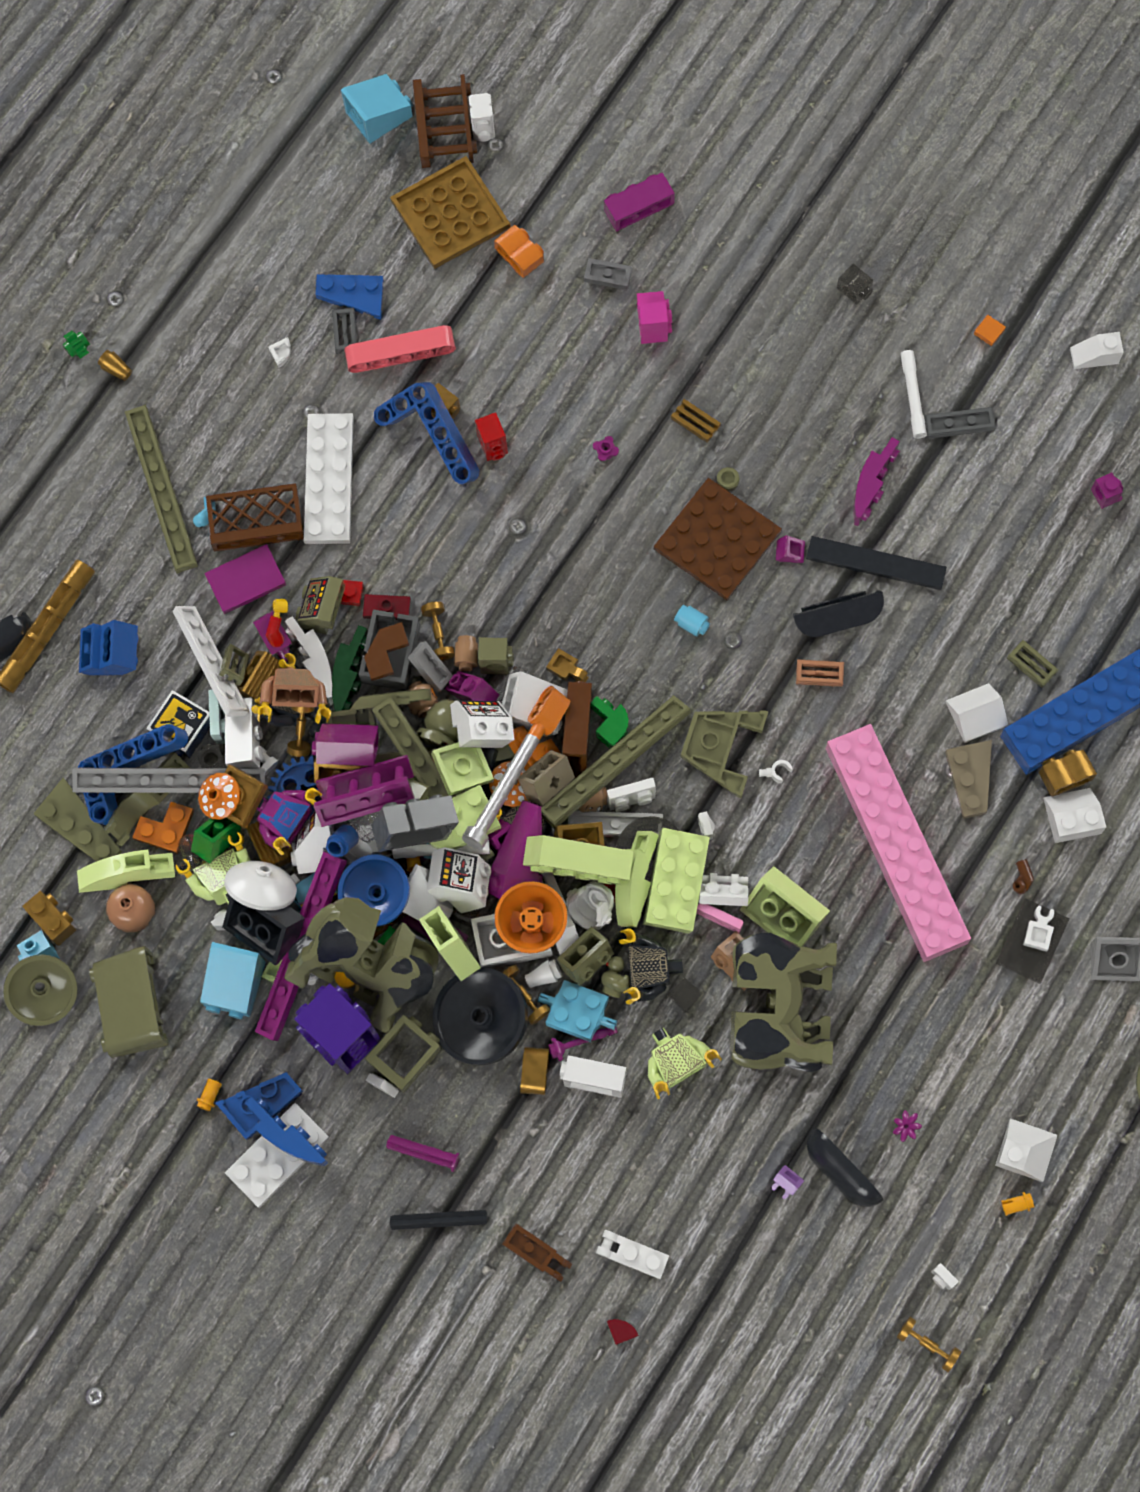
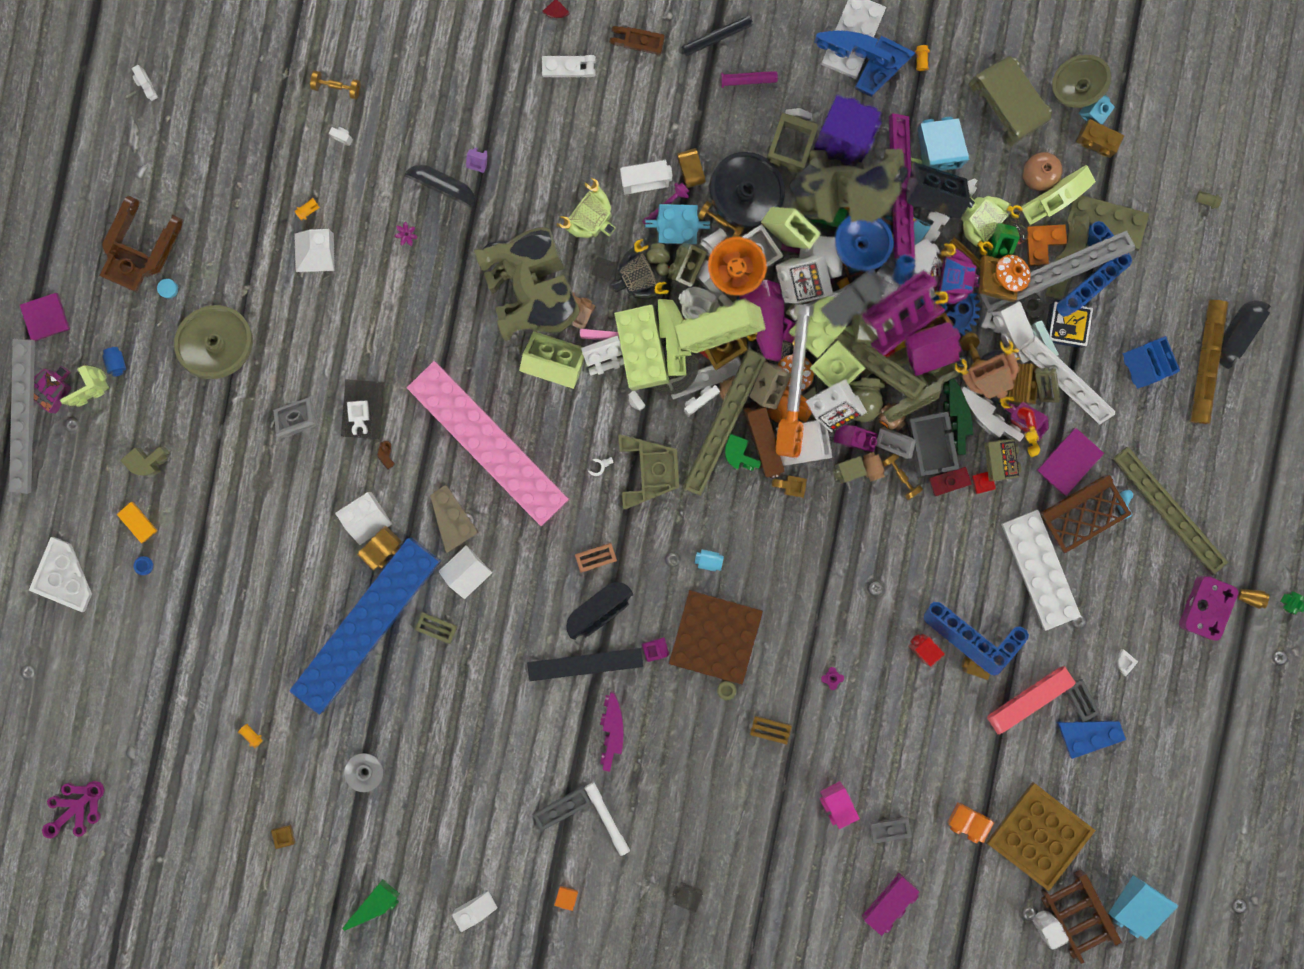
camera: 150 degrees right, 15 degrees up
white dish [224,861,297,911] -> none
reddish brown tile [364,622,409,681] -> none
magenta brick [1091,472,1123,509] -> none
none -> magenta axle [1179,576,1238,641]

